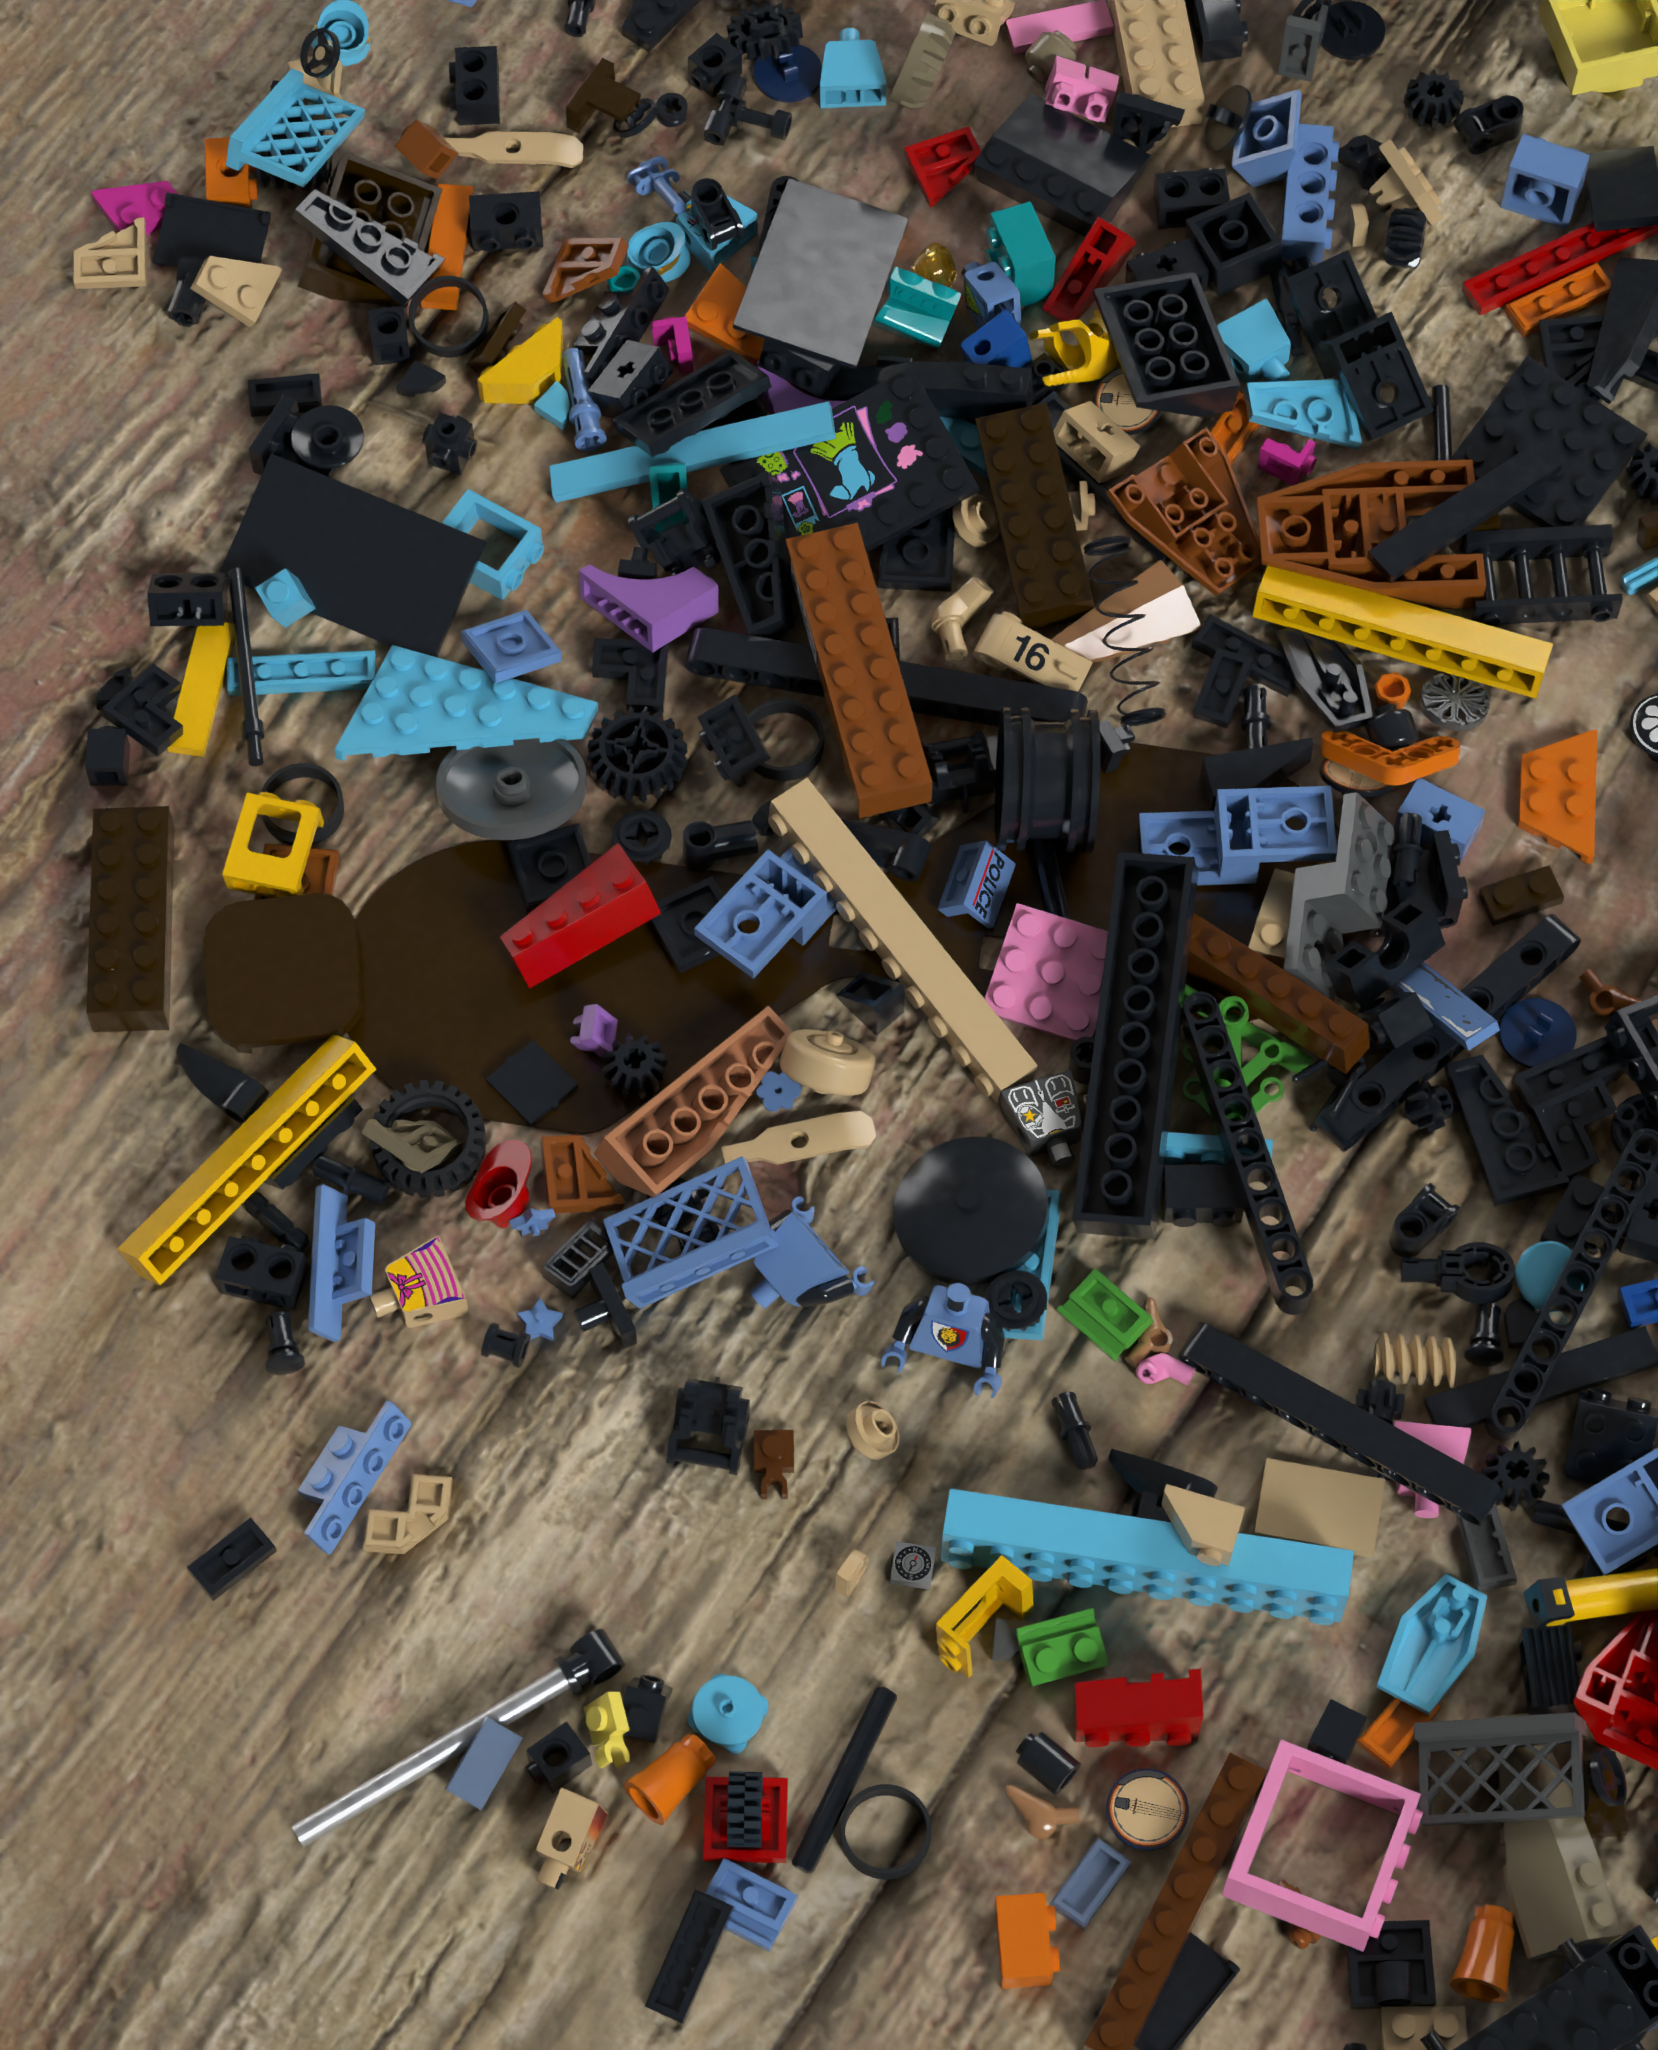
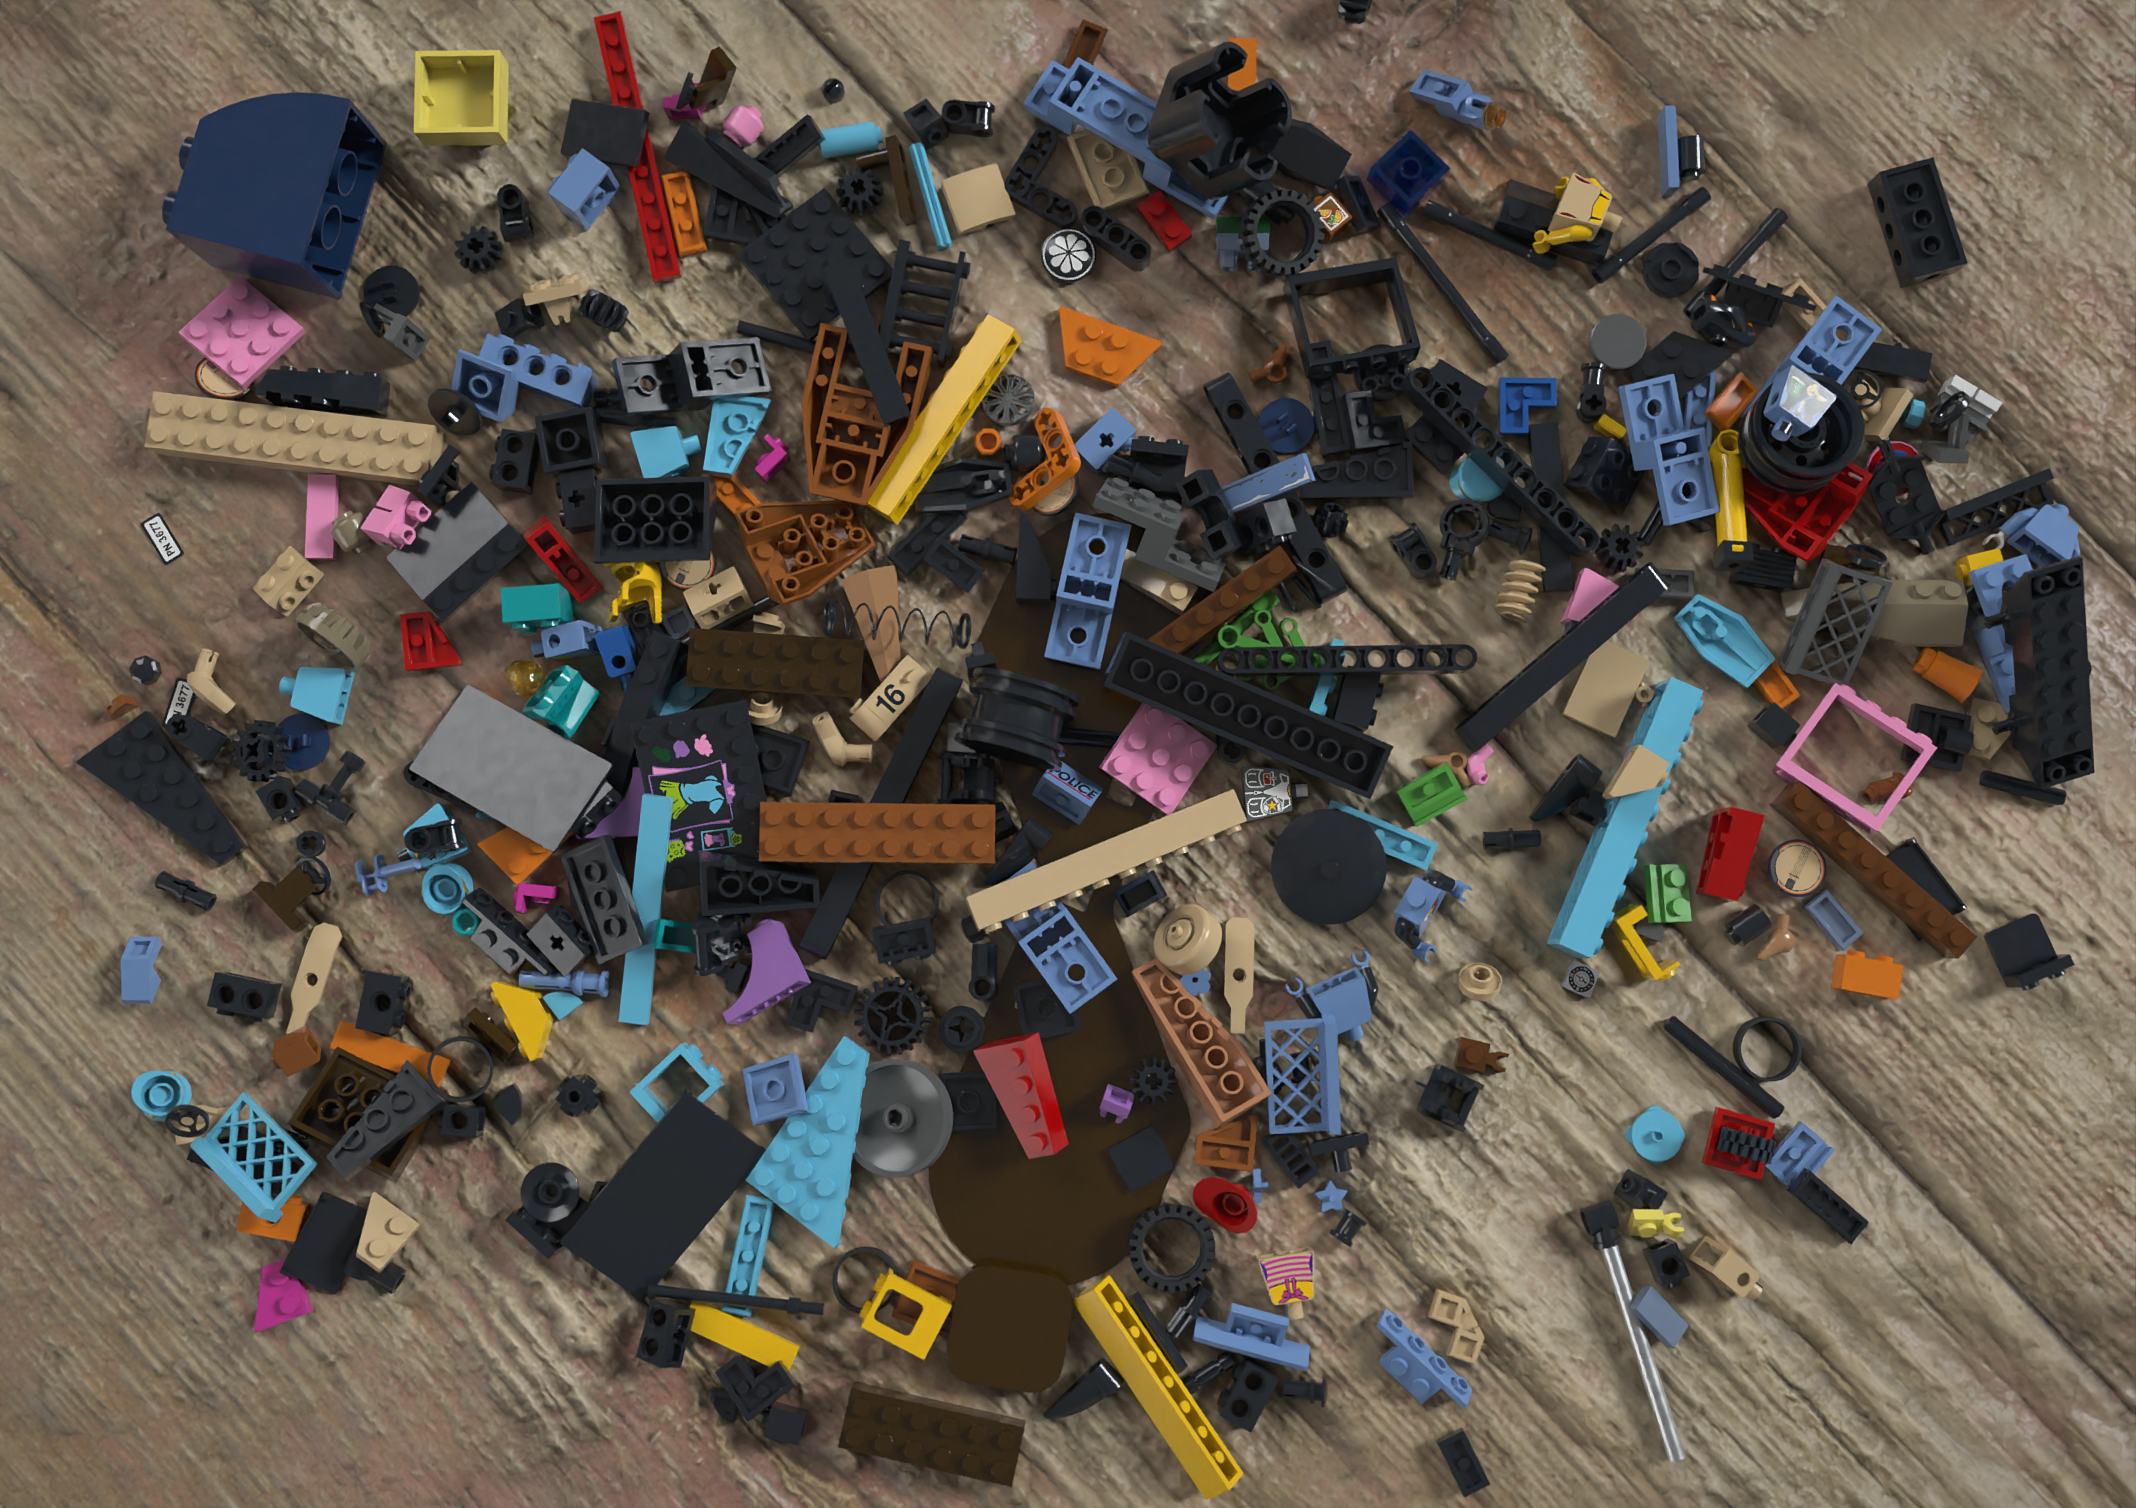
camera: 75 degrees left, 20 degrees up
tan wing [74,217,147,289] -> none
black tile [248,373,322,417] -> none
medium azure brick [255,568,316,628] -> none
dark tan wing [362,1119,464,1173] -> none
dark orange wing [542,238,629,303] -> none
orange plant [624,1734,716,1825] -> none
tan tile [834,1549,869,1597] -> none
black gear [985,1270,1048,1332] -> none
tan tile [1348,203,1369,247] -> none
black gear [1355,1380,1405,1425] -> none
dark brown plate [1478,865,1564,926] -> none

